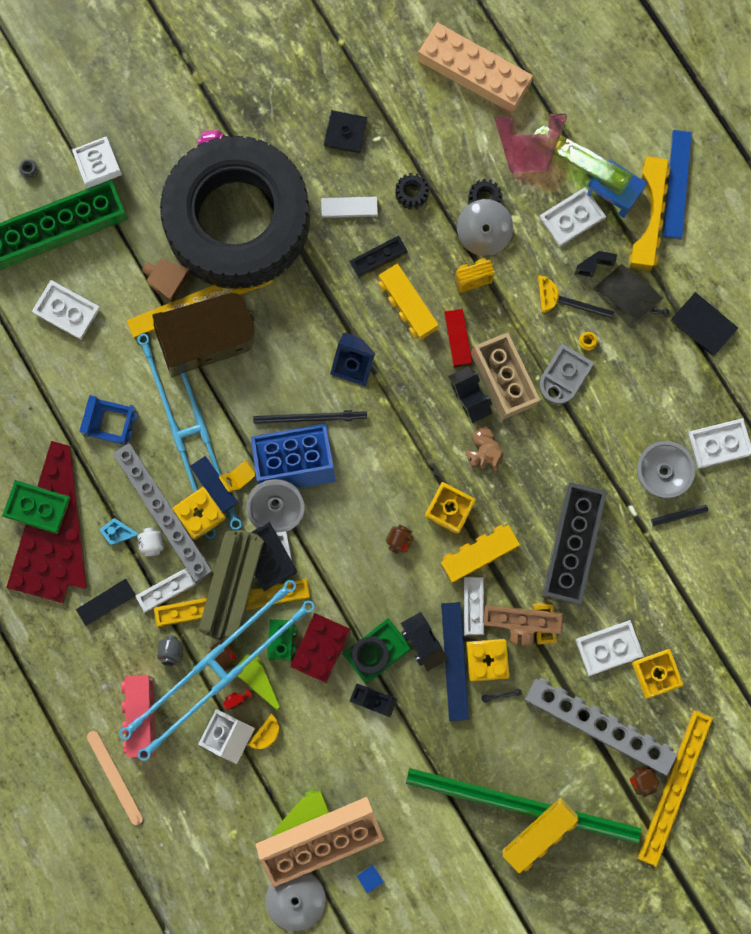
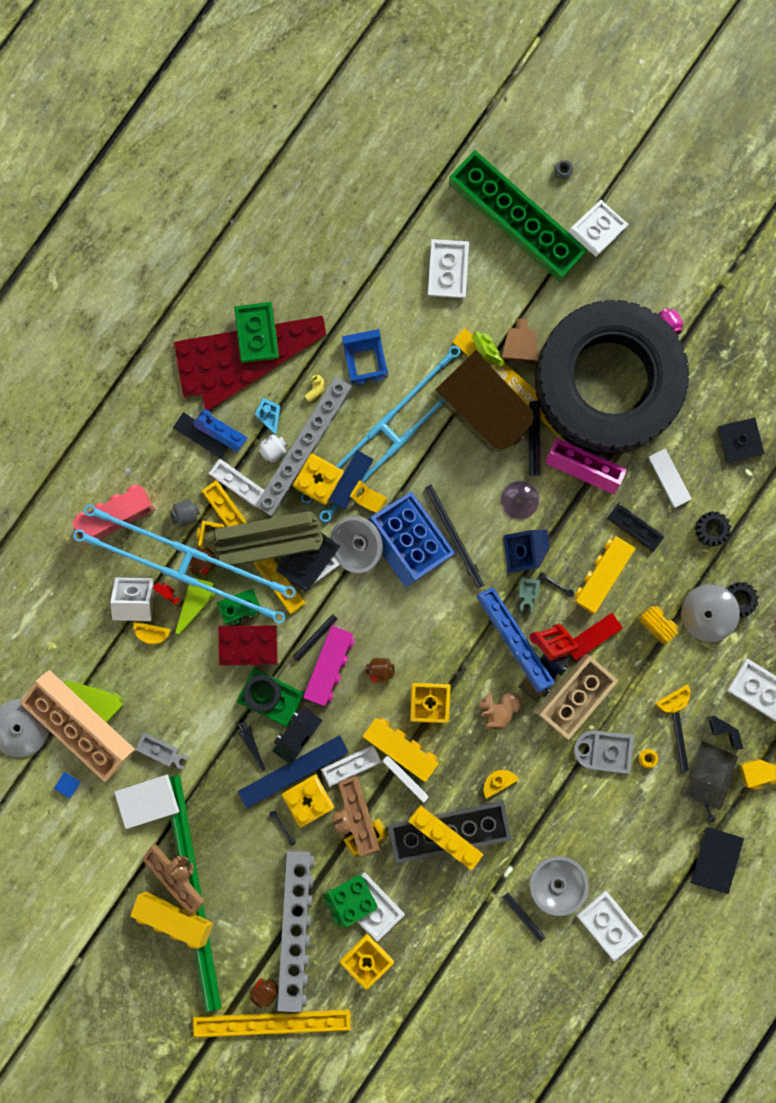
camera: 60 degrees right, 5 degrees up
light nougat piece [87,731,143,825] -> none
black slope [349,683,398,717] -> none
none -> white tile [115,774,179,829]
none -> light grey plate [135,732,190,769]
none -> medium nougat plate [142,844,205,916]
none -> blue plate [193,410,248,452]
none -> yellow bracket [196,521,226,548]
none -> black piece [237,721,265,771]
none -> black bar [293,614,338,661]
none -> dark pink brick [303,625,355,706]
none -> light yellow arm [304,375,324,403]
none -> green bracket [322,875,378,928]
none -> white tile [382,756,428,803]
none -> yellow brick [408,805,484,871]
none -> lime plate [471,331,504,367]
none -> blue tile [476,587,555,693]
none -> yellow plate [483,770,520,799]
none -> dish [501,481,539,519]
none -> sand green plate [518,578,540,613]
none -> black axle [529,401,540,476]
none -> red plate [529,623,580,661]
none -> black hinge [539,572,574,597]
none -> dark pink brick [545,438,627,495]

